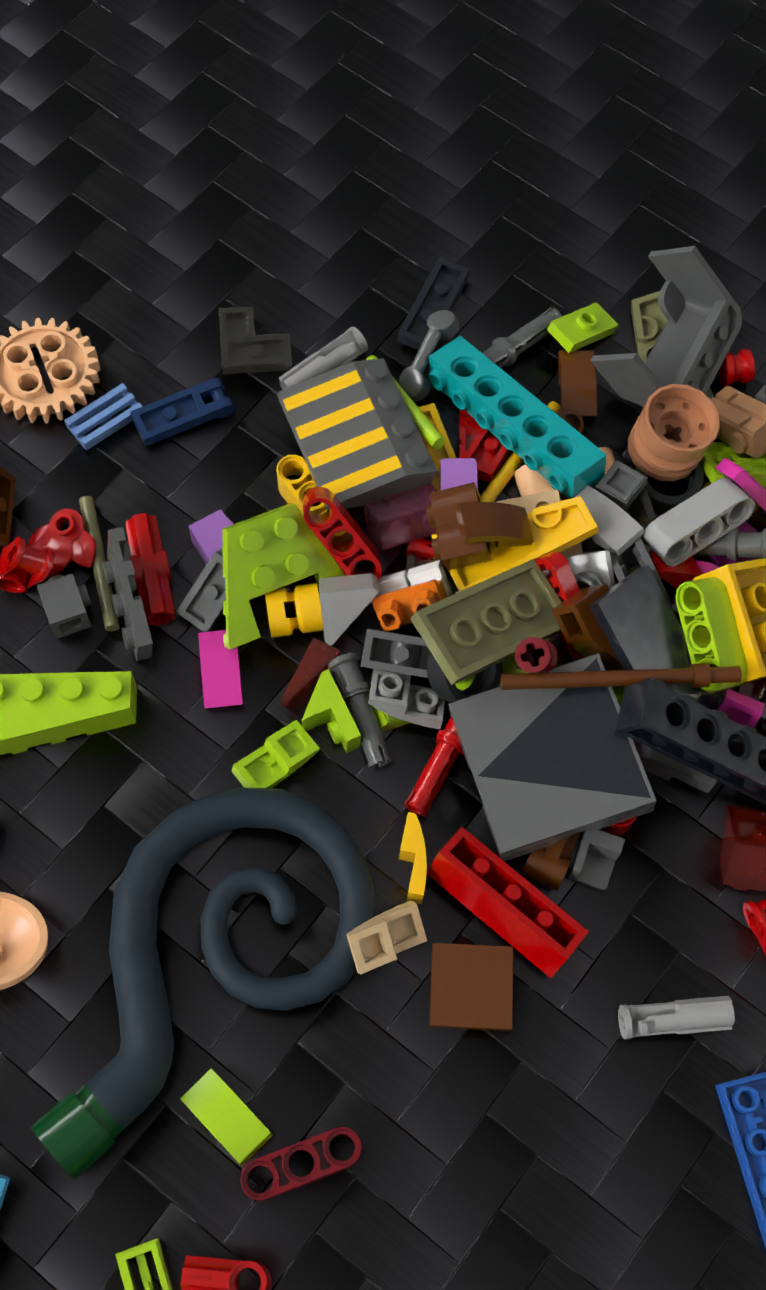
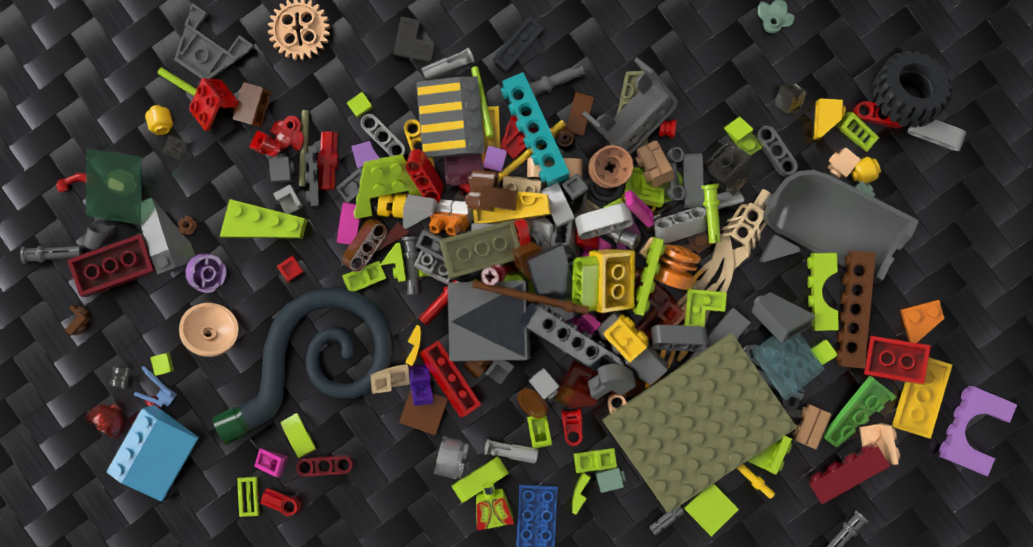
camera: 20 degrees right, 20 degrees up
medium blue tile [65,383,143,451] -> none
dark blue plate [130,378,236,447] -> none
dark grey bar [399,310,460,402] -> none
lime plate [547,302,619,353] -> none
none -> dark pink slope [254,448,289,478]
none -> light grey panel [273,185,304,214]
none -> red tile [277,256,304,282]
none -> reddish brown beam [342,218,387,272]
none -> lime slope [347,92,373,118]
none -> light grey beam [361,114,406,157]
none -> dark purple slope [408,365,433,406]
none -> clear brick [434,436,469,479]
none -> lime beam [451,456,509,503]
none -> torso [476,482,514,530]
none -> reddish brown piece [517,388,548,419]
none -> lime slope [527,415,552,448]
none -> light grey brick [529,368,559,399]

